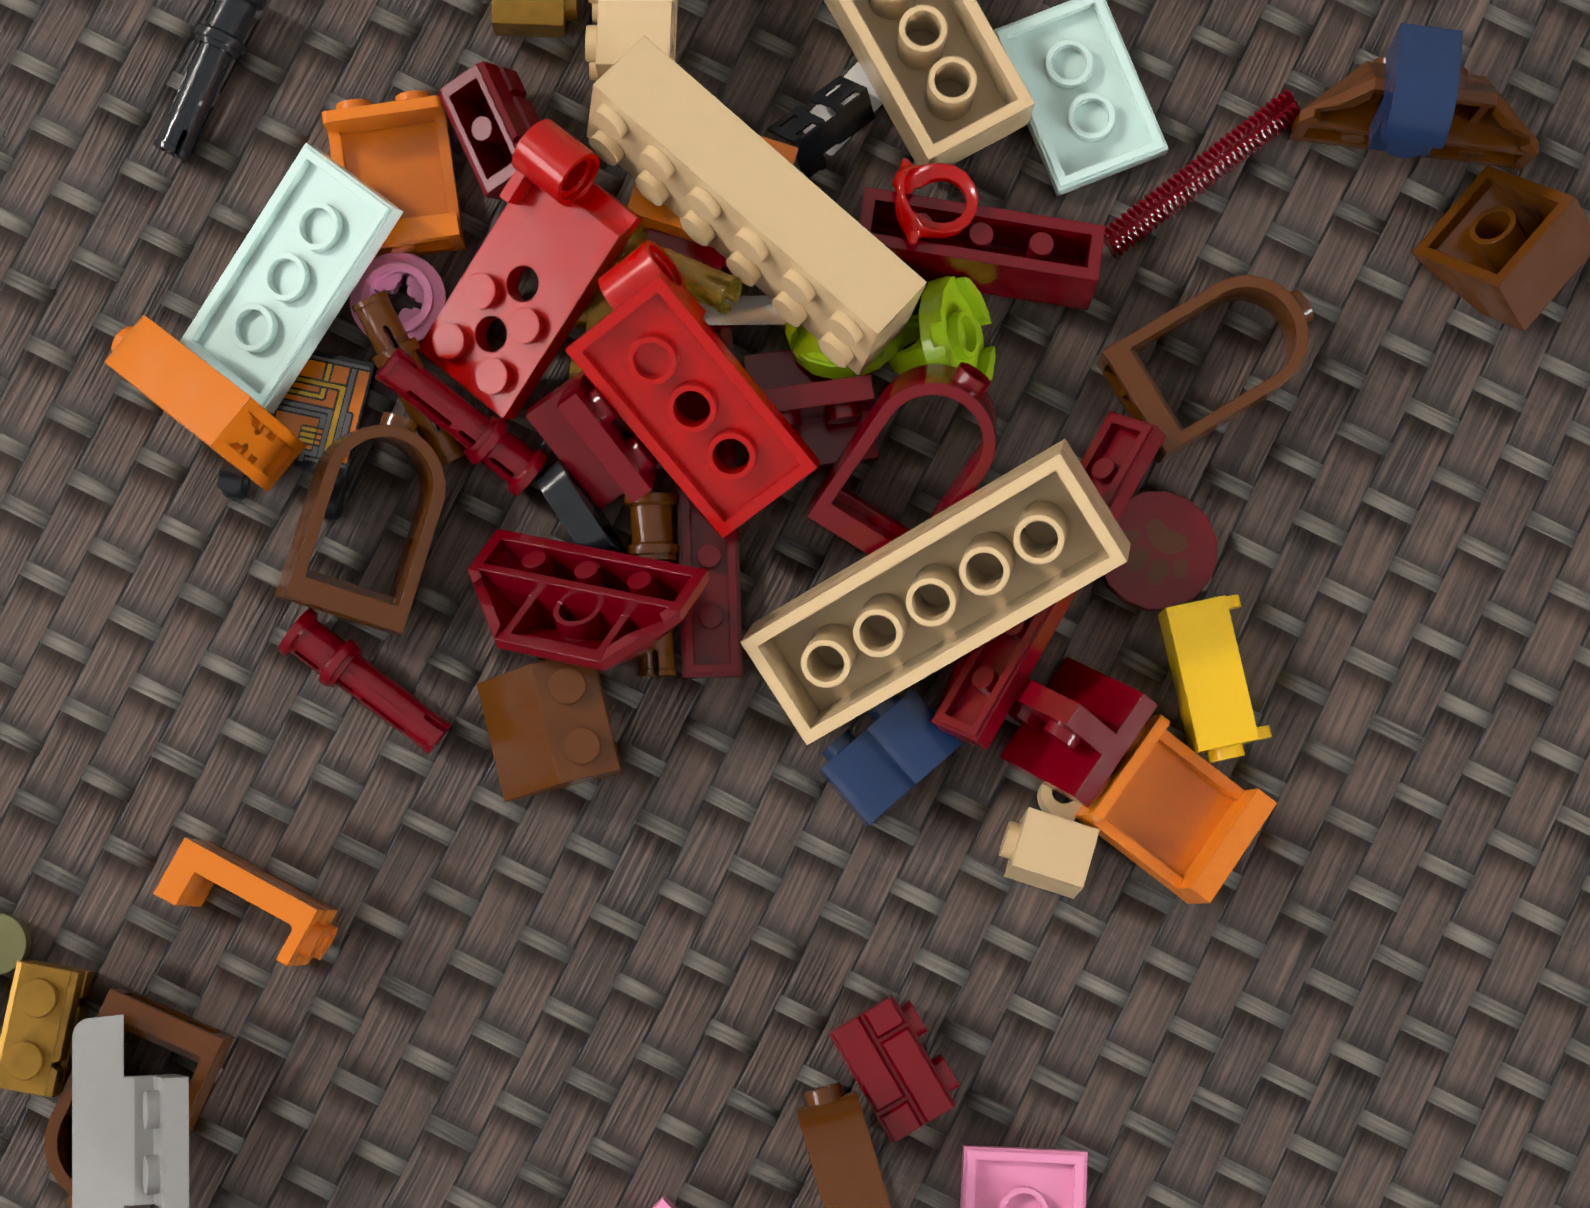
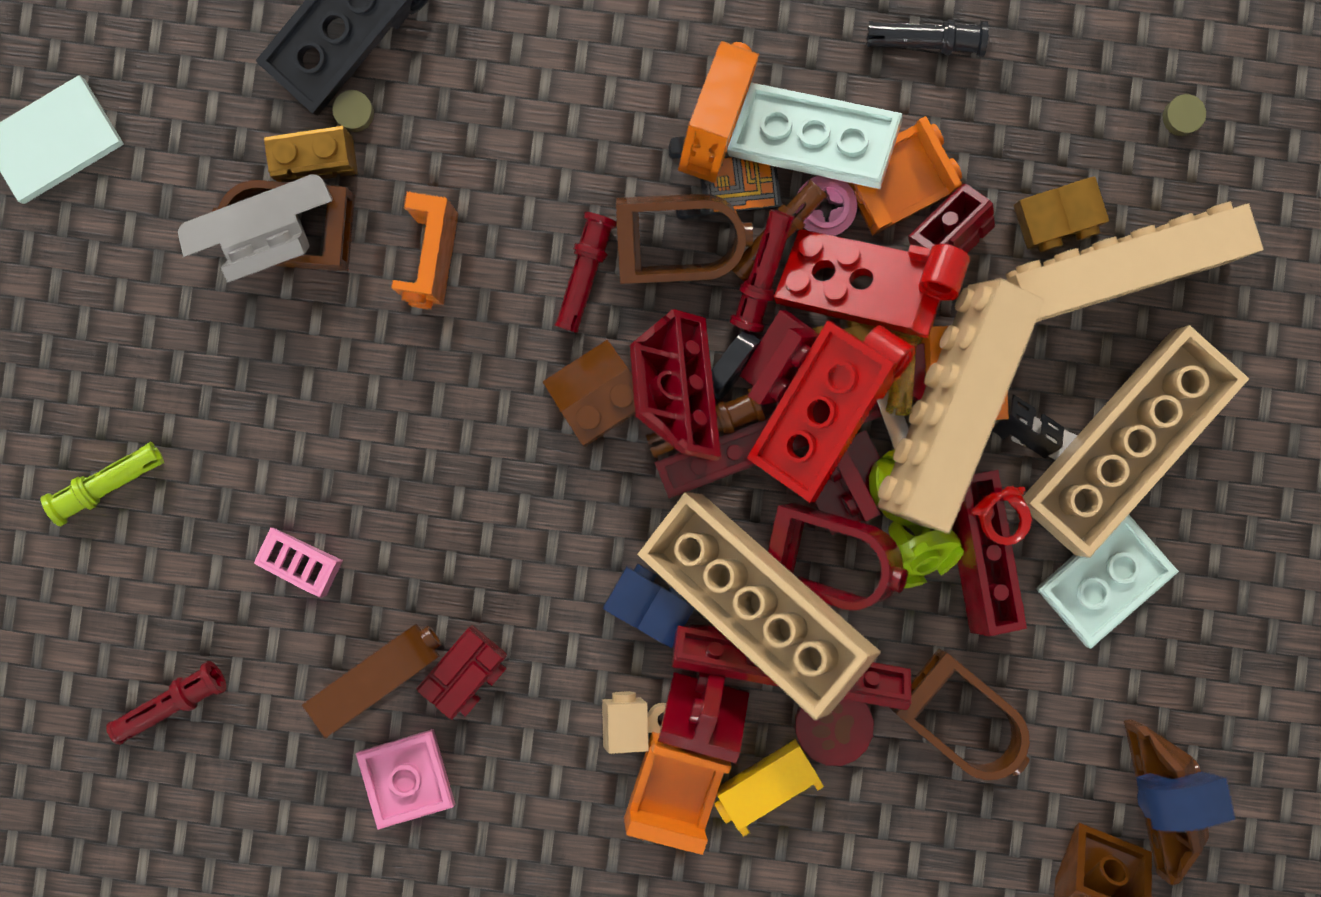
camera: 65 degrees right, 5 degrees up
dark red axle [1103,89,1301,259] -> none

